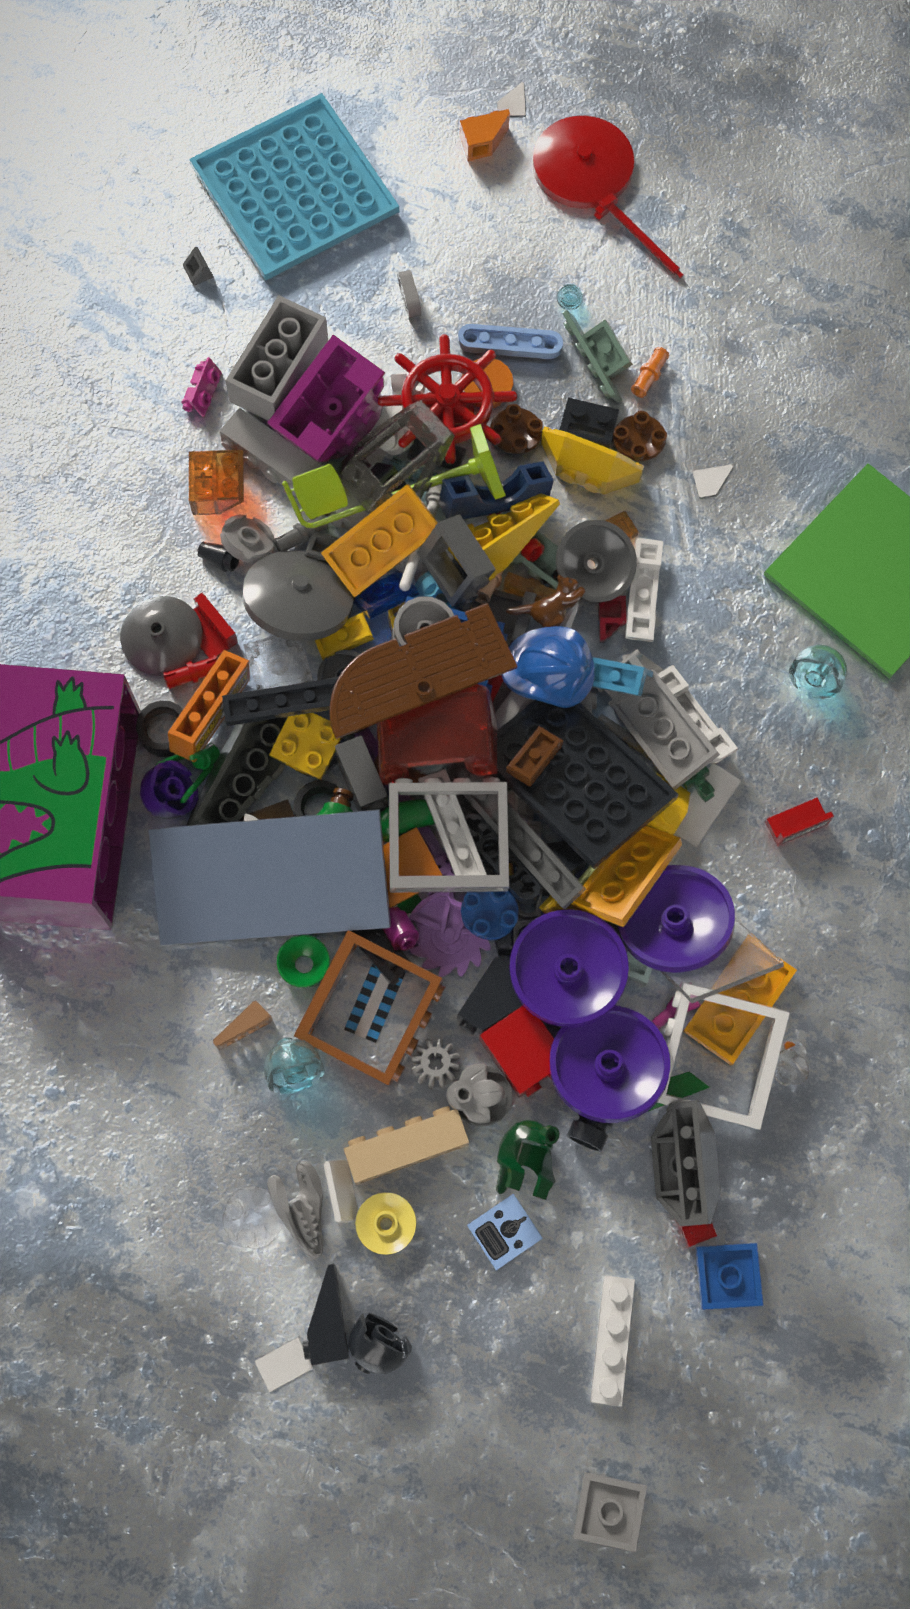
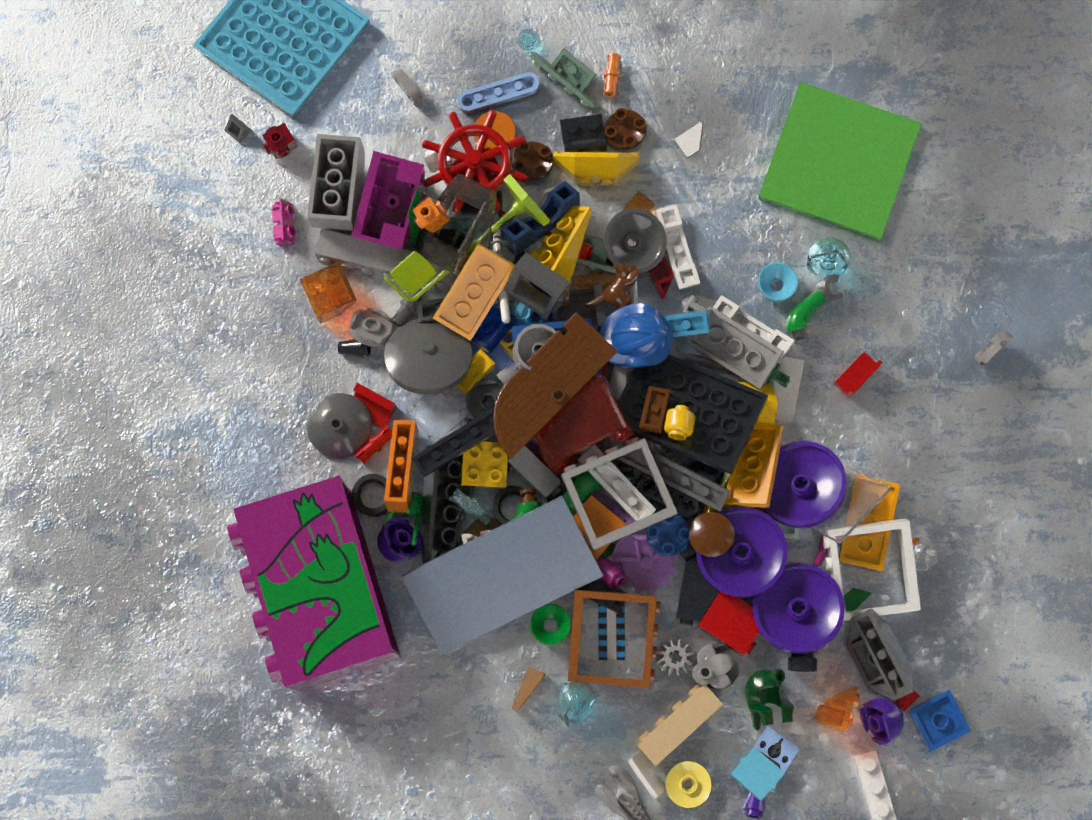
camera: 15 degrees left, 5 degrees up
none -> dark red brick [262,123,298,159]
none -> green sticker [408,185,421,245]
none -> orange brick [412,197,450,233]
none -> clear light blue pin [449,488,494,525]
none -> yellow head [664,405,695,440]
none -> reddish brown dish [689,512,734,557]
none -> medium azure piece [730,747,785,801]
none -> dark purple cone [743,792,766,819]
none -> medium azure piece [758,262,798,302]
none -> piece [786,274,843,345]
none -> clear orange slope [813,686,860,733]
none -> dark purple cylinder [859,698,904,745]

